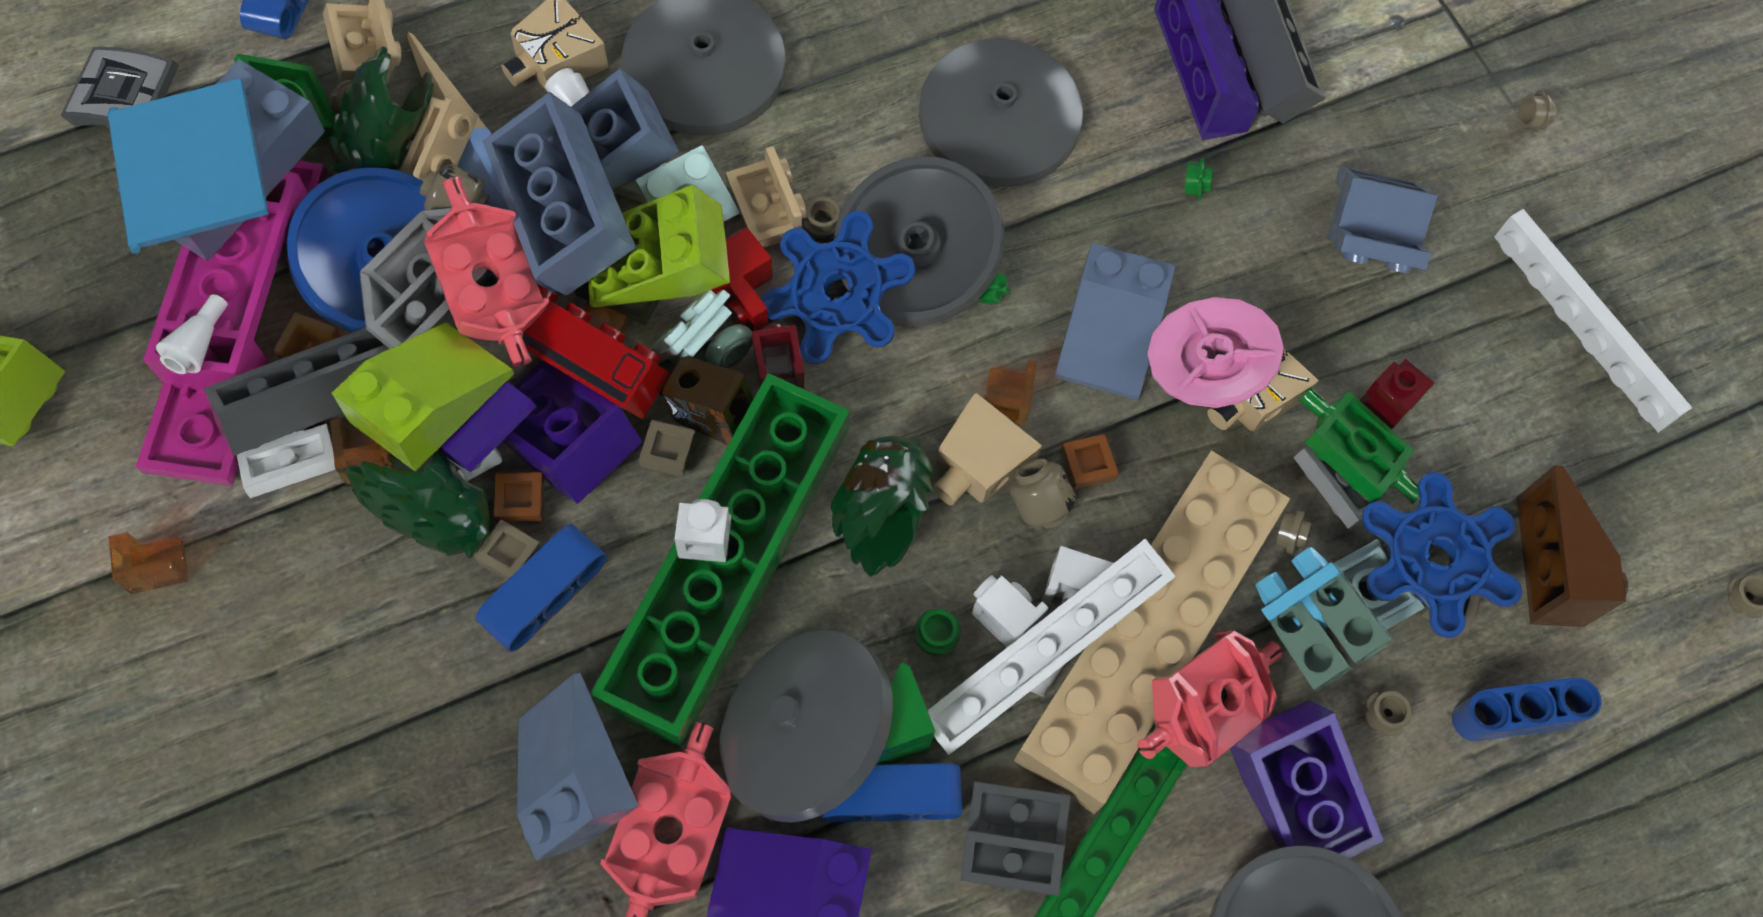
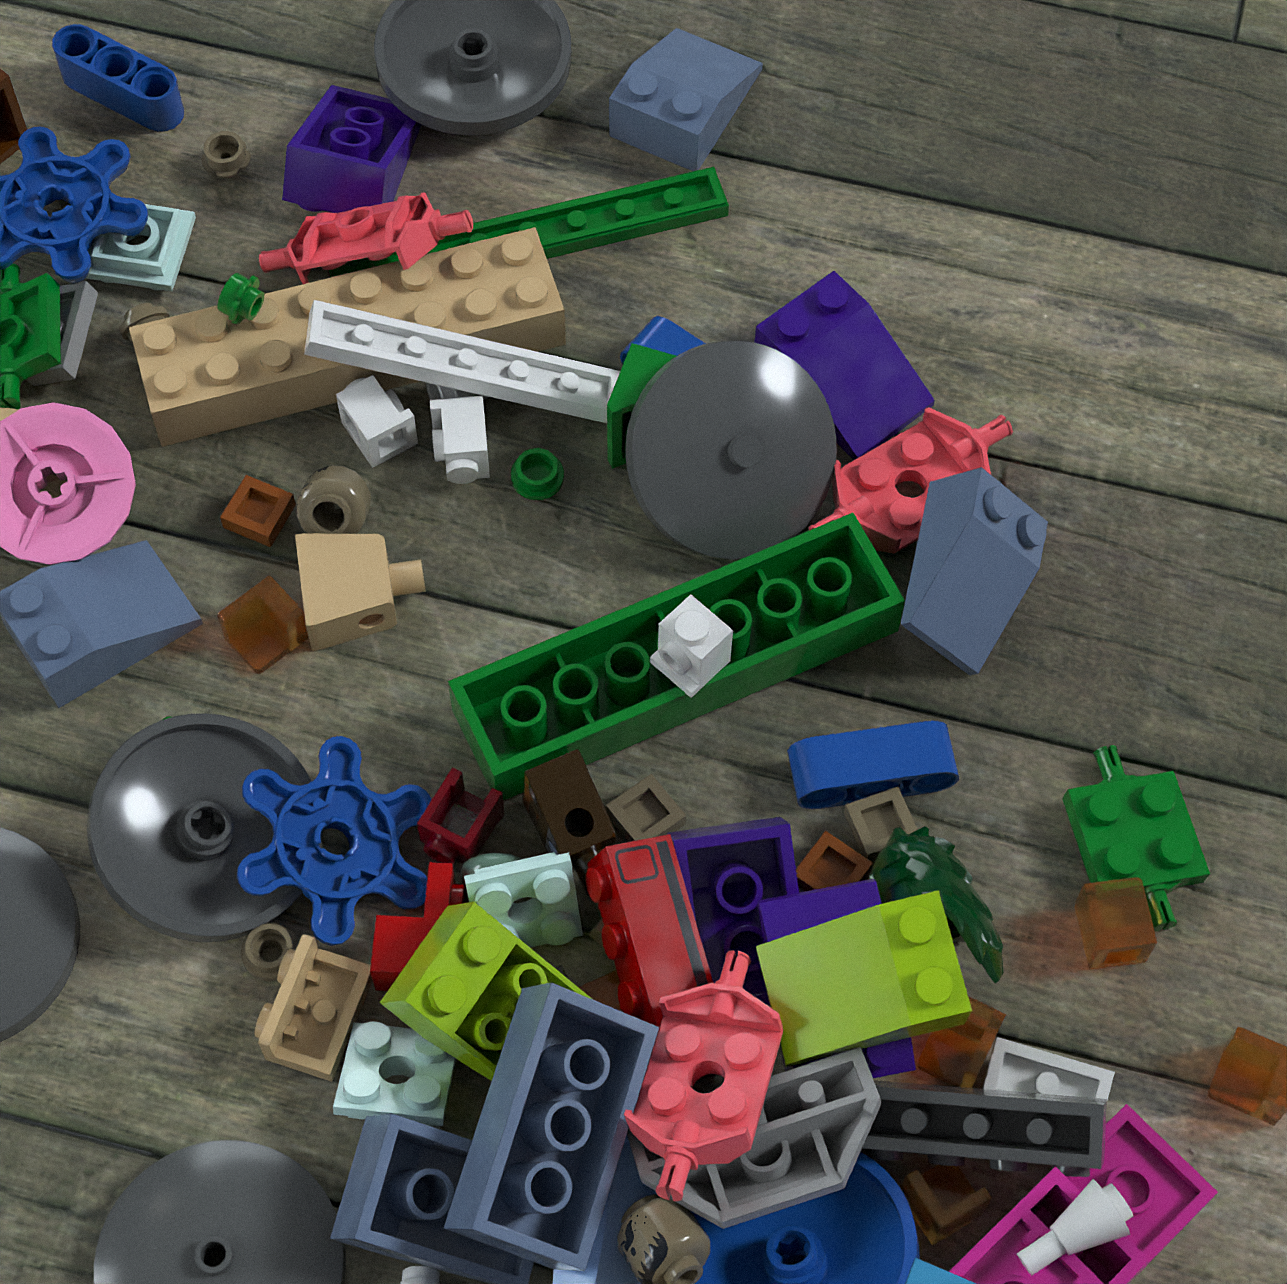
camera: 135 degrees left, 5 degrees down
dark green head [831,436,934,577] -> none
dark grey slope [960,781,1071,896] -> none
sand green hips [1255,547,1396,691] -> none
none -> green plate [217,273,265,325]
none -> green plate [1062,745,1210,932]
none -> clear orange panel [1075,877,1157,970]

